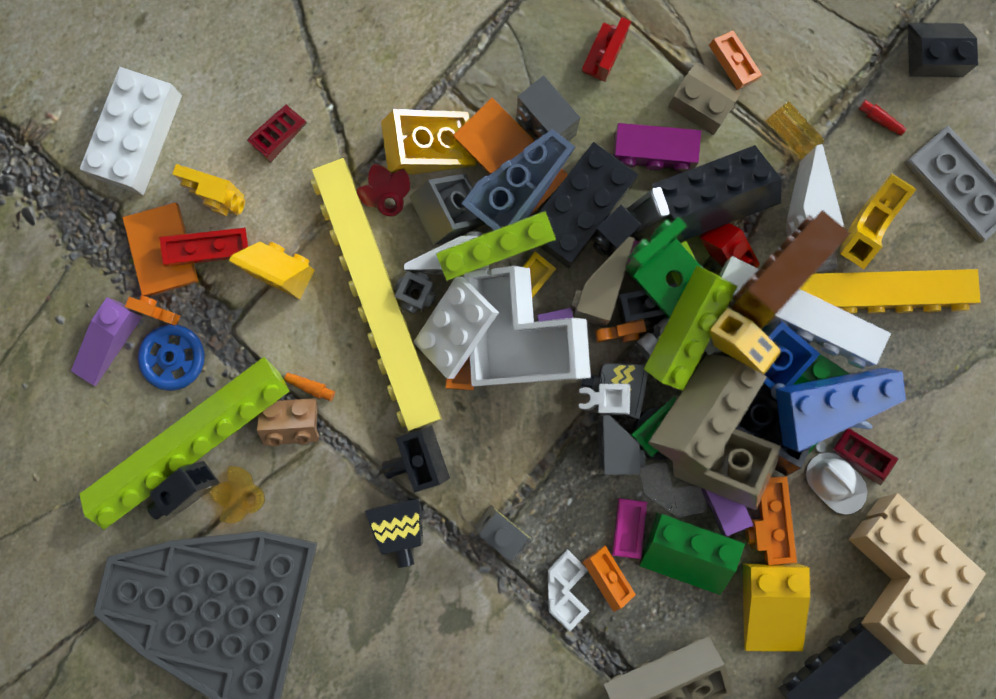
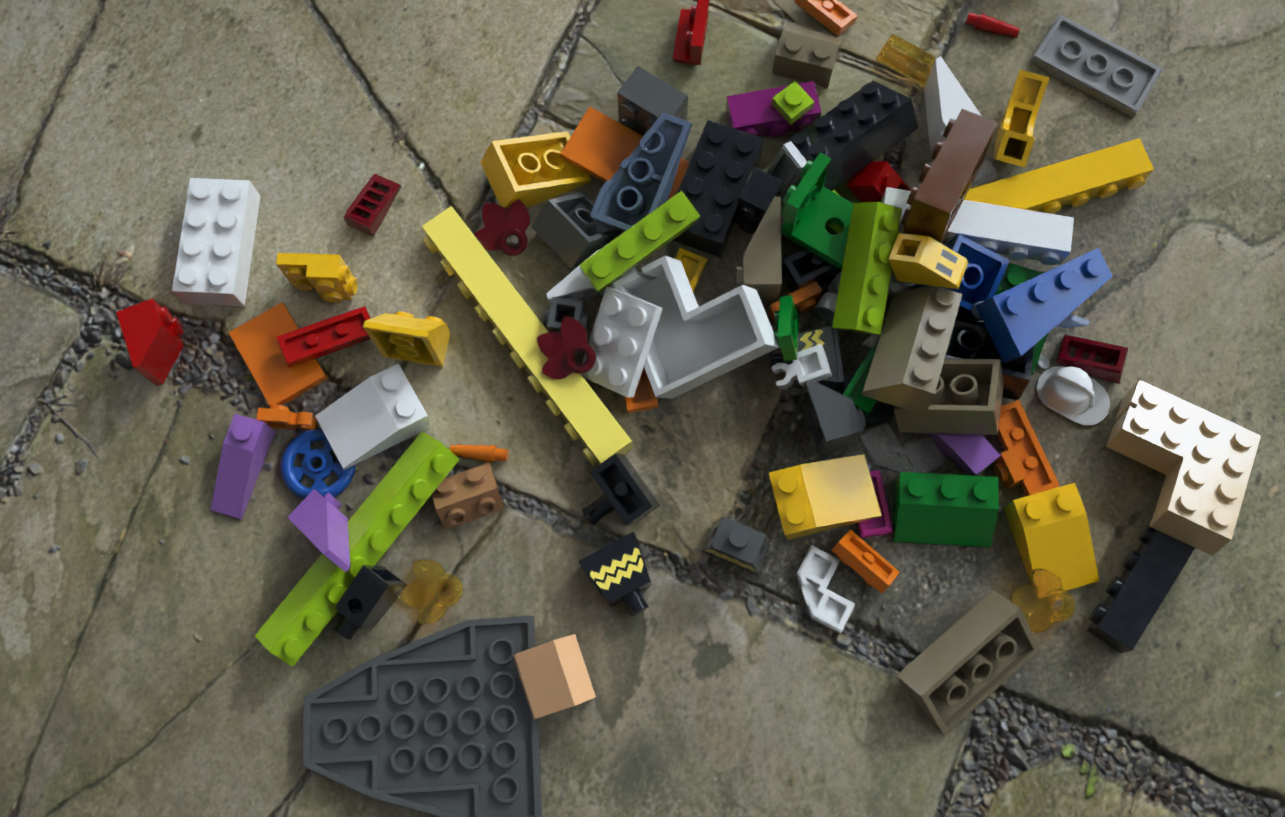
camera: 15 degrees left, 10 degrees down
none -> red slope [116,298,184,386]
none -> medium lavender slope [287,489,350,572]
none -> white slope [315,363,429,470]
none -> light nougat slope [513,634,596,720]
none -> dark red plate [537,316,596,379]
none -> yellow slope [769,454,882,540]
none -> lime plate [771,81,814,125]
none -> green plate [773,295,799,361]
none -> clear yellow plate [1009,569,1075,633]

